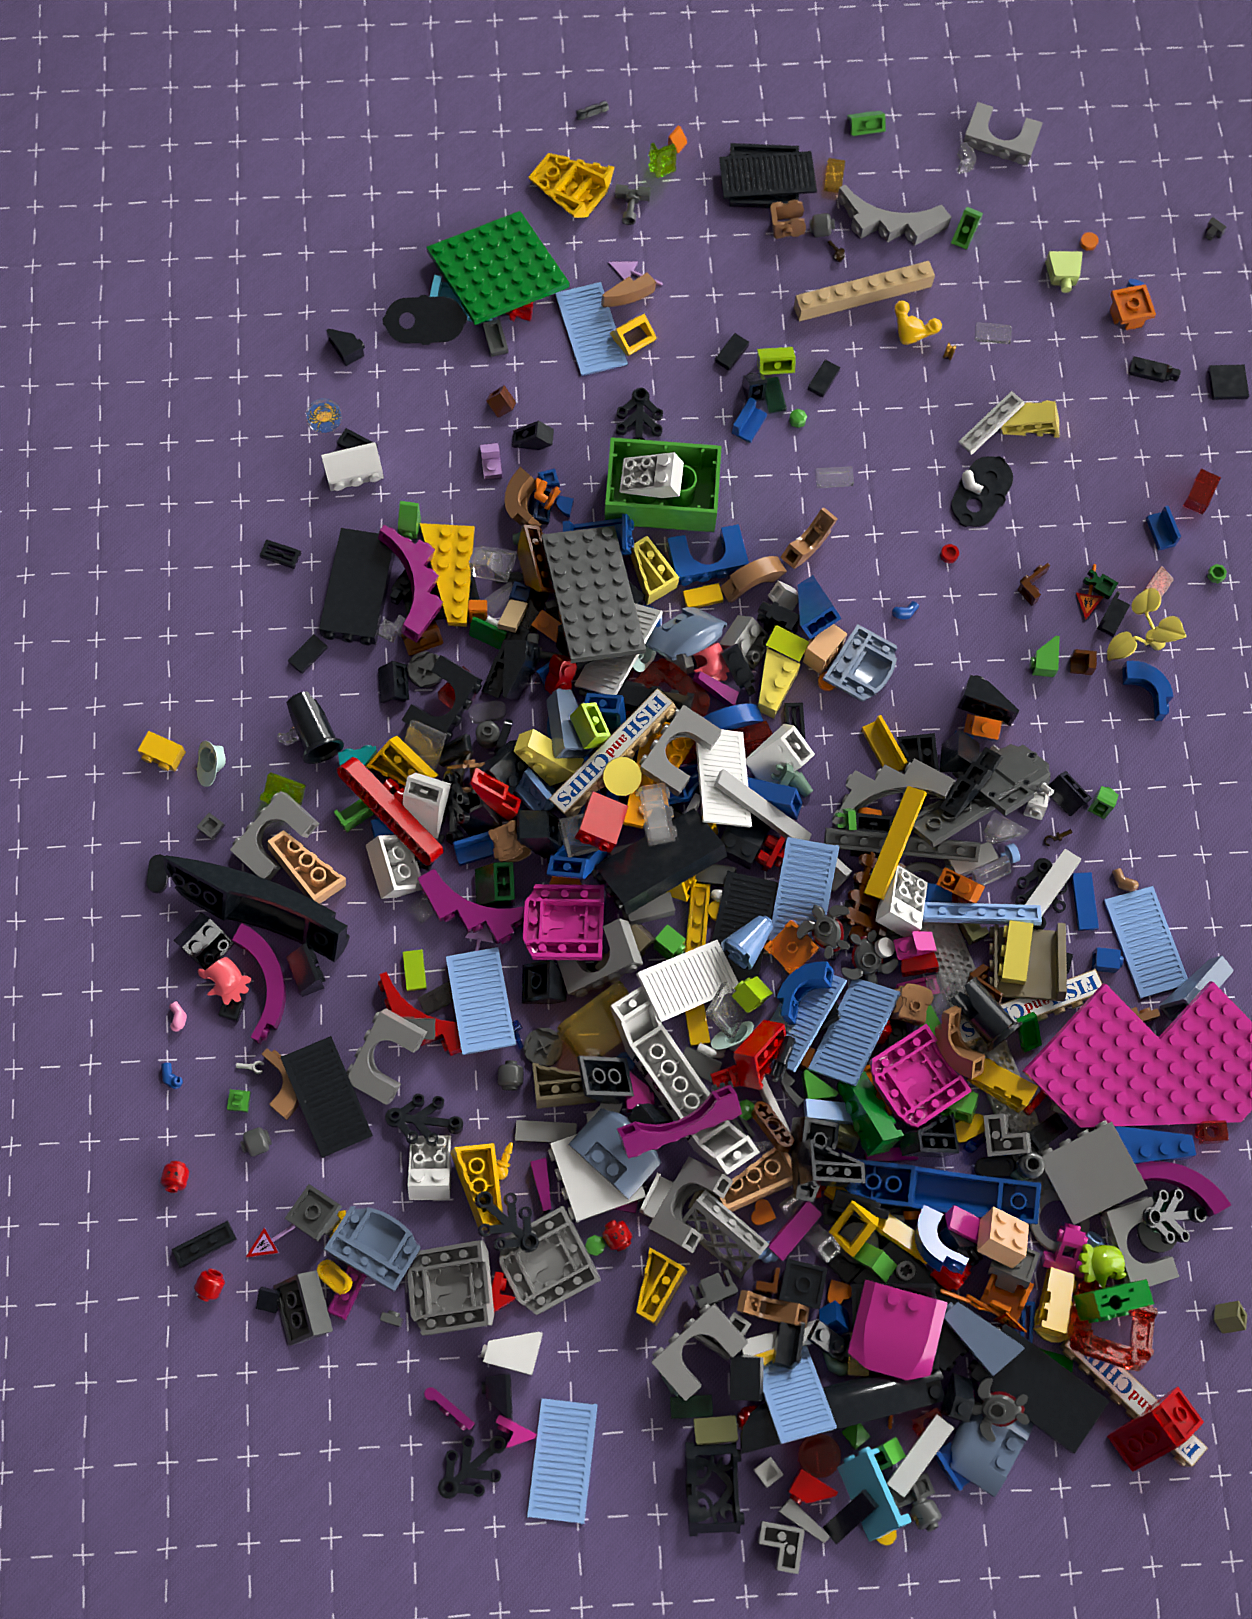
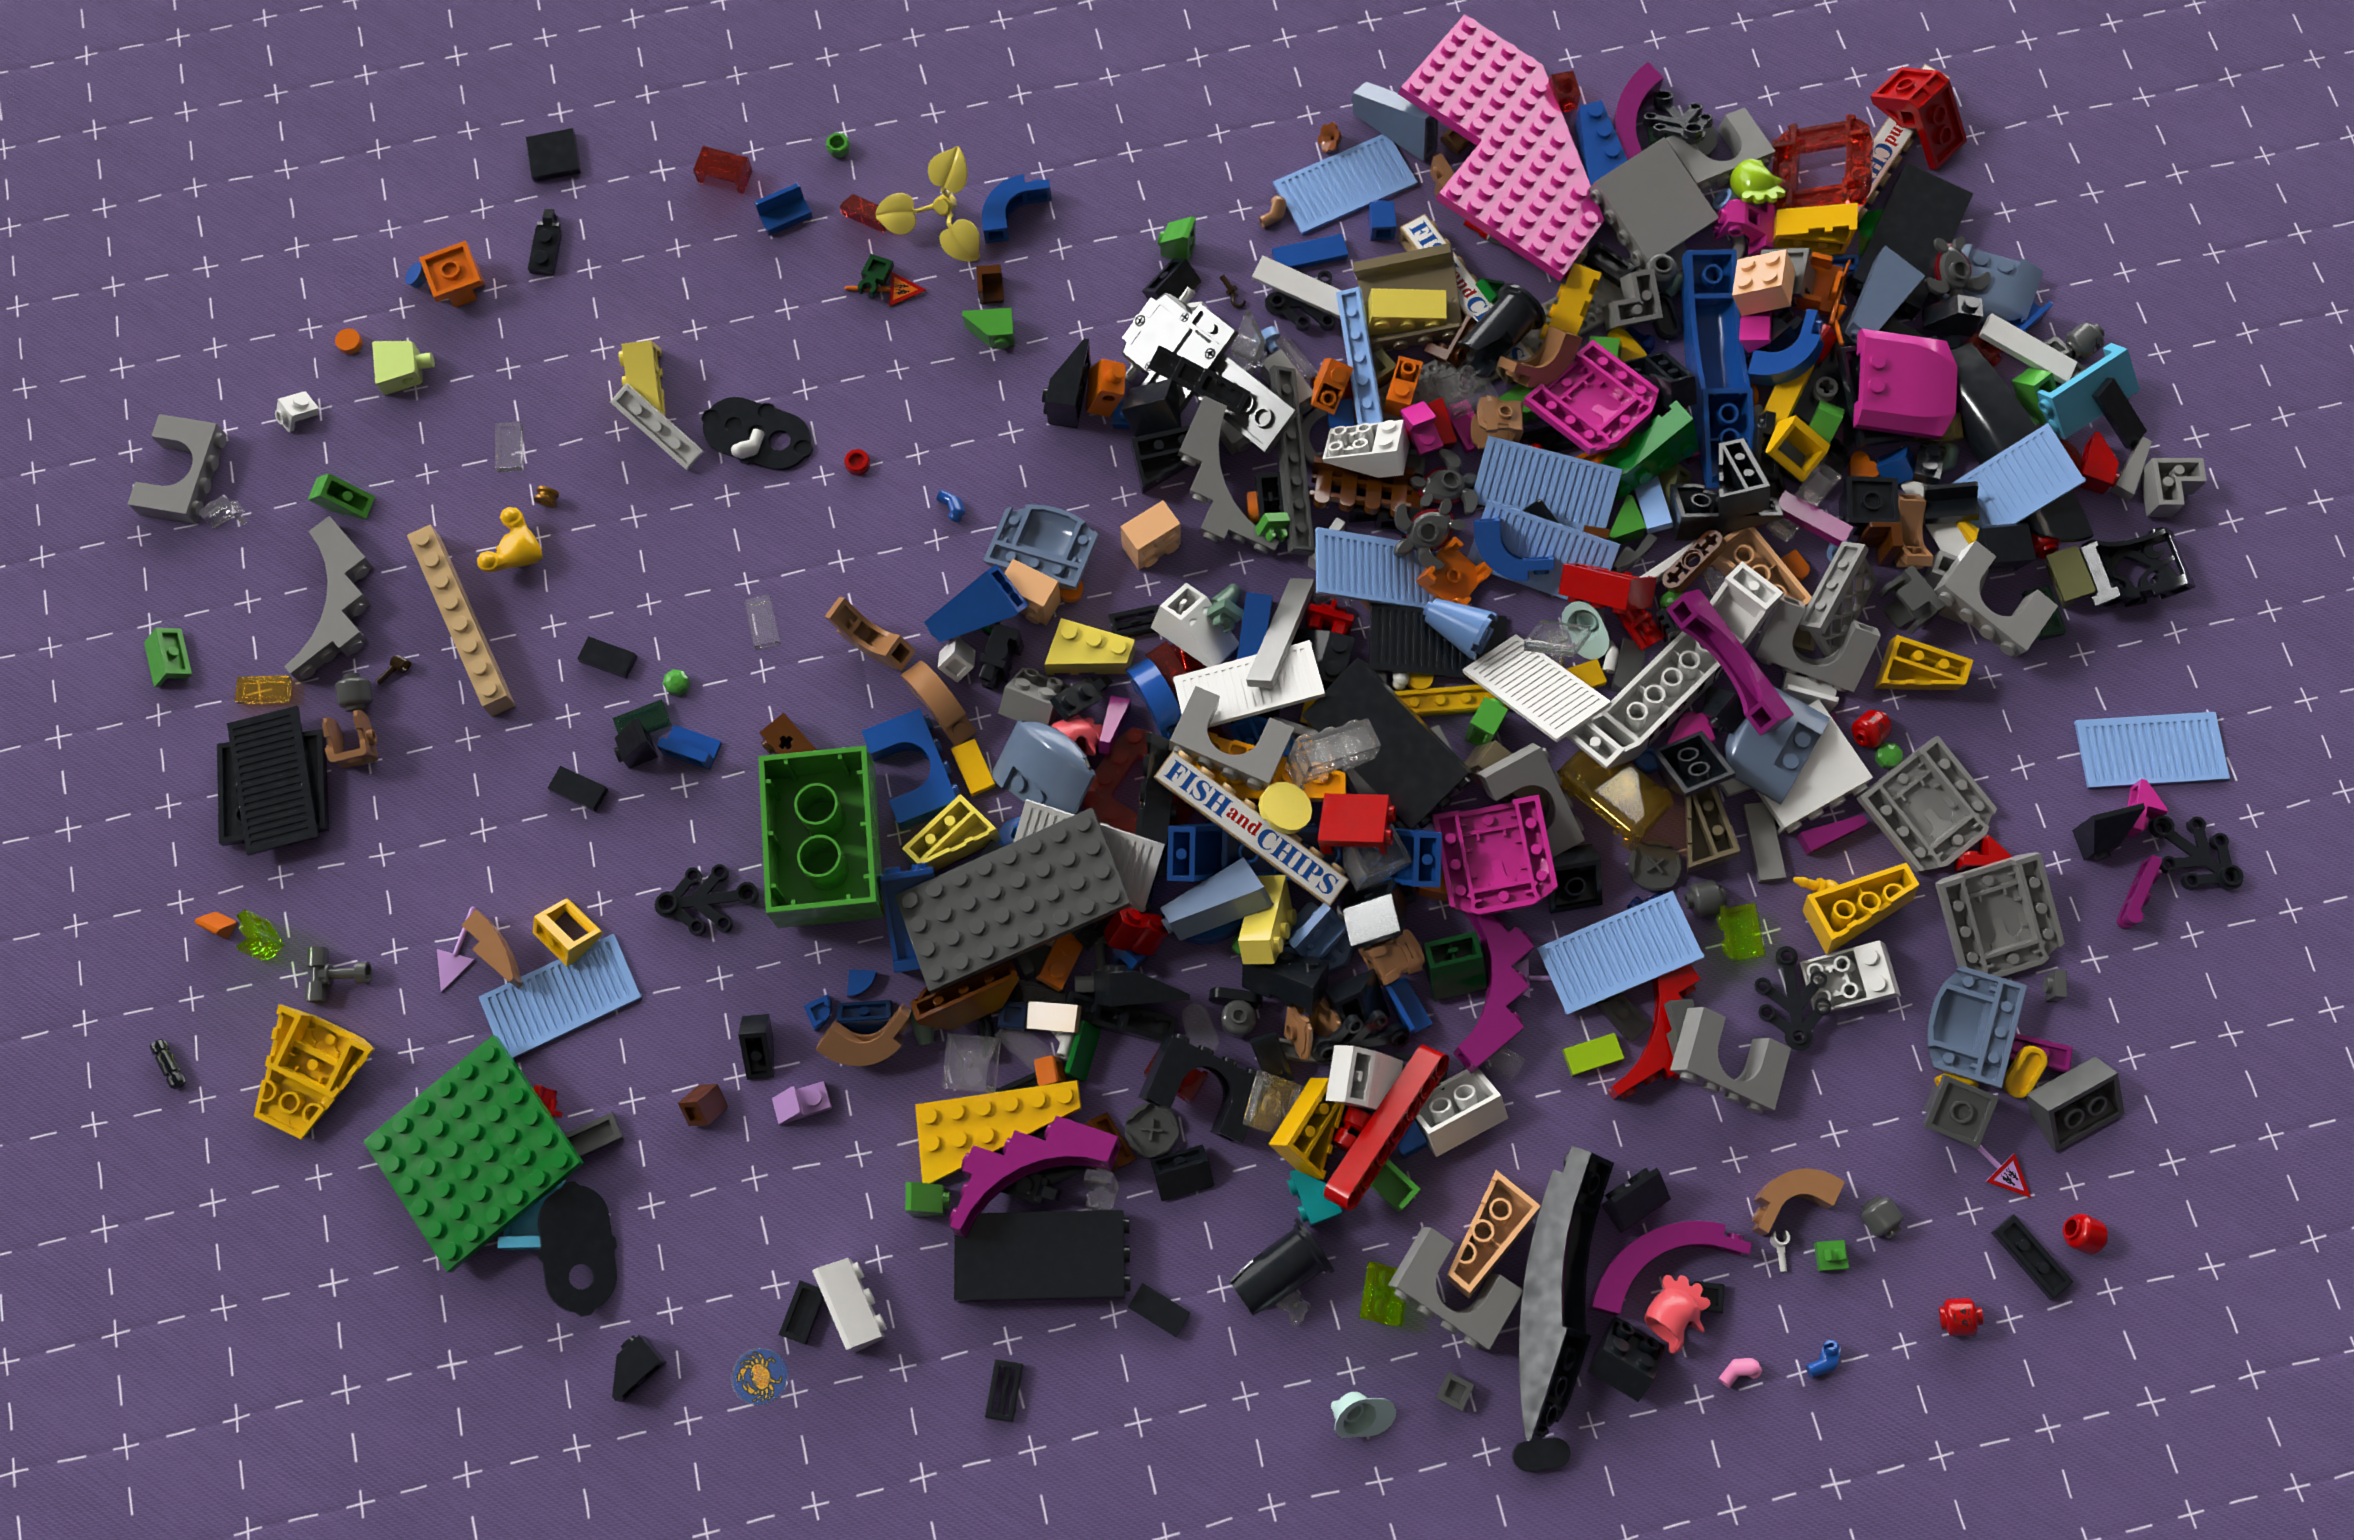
camera: 95 degrees left, 0 degrees up
yellow brick [138,731,186,772] -> none
black tile [256,1287,281,1313] -> none
black window [280,1036,373,1158] -> none
red slope [470,768,521,821] -> none
black plant [475,1191,539,1253] -> none
white slope [481,1332,543,1375] -> none
orange piece [534,478,561,510] -> none
lime brick [570,703,611,749] -> none
white slope [620,452,684,498] -> none
lime brick [732,976,773,1013] -> none
white tile [754,1457,784,1488] -> none
lime brick [757,347,796,375] -> none
neon yellow panel [766,625,809,662] -> none
black piece [770,1036,796,1082] -> none
yellow panel [861,715,908,772] -> none
yellow tile [864,786,927,900] -> none
white tile [875,937,895,958] -> none
reddish brown bracket [1017,563,1051,606] -> none
green piece [1073,1279,1154,1324] -> none
black panel [1096,591,1130,637] -> none
dark grey tile [1205,217,1226,241] -> none
olive panel [1214,1300,1247,1334] -> none
none -> white bracket [275,391,319,432]
none -> reddish brown brick [759,713,817,755]
none -> light nougat brick [1120,500,1181,570]
none -> dark orange plant [1318,122,1342,153]
none -> orange slope [1384,356,1423,417]
none -> clear neon green bracket [1717,903,1767,963]

